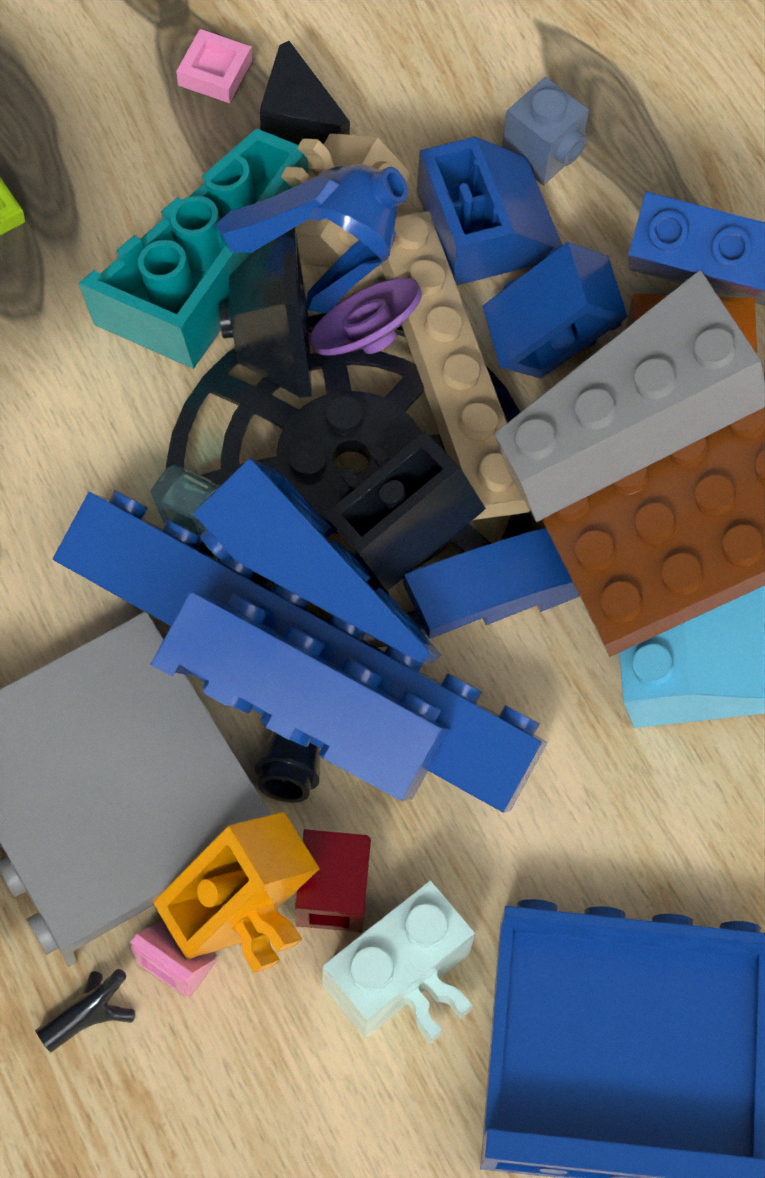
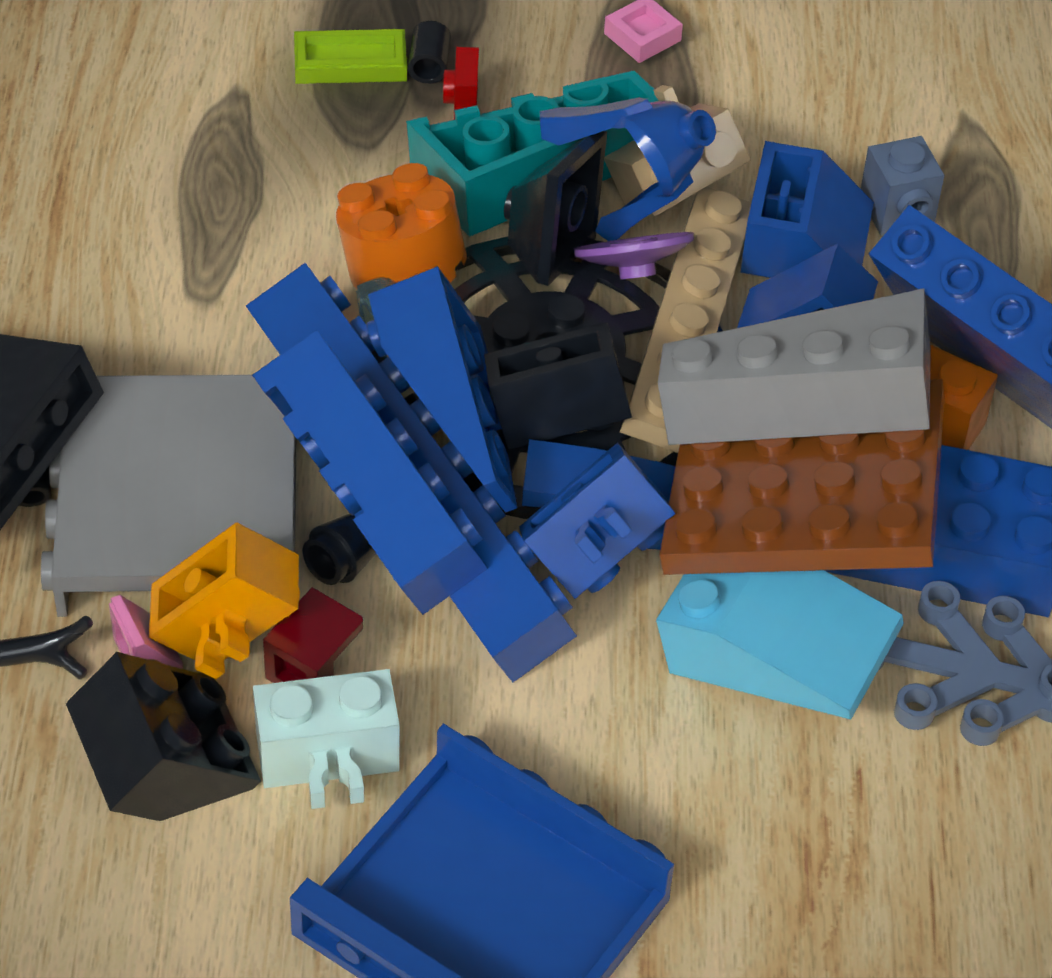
camera: 30 degrees right, 15 degrees down
black slope [260,41,350,145] -> none
none -> black slope [66,651,261,821]
none -> orange brick [336,163,467,296]
none -> black hinge [408,21,451,84]
none -> red plate [443,47,479,120]
none -> blue brick [519,442,676,599]

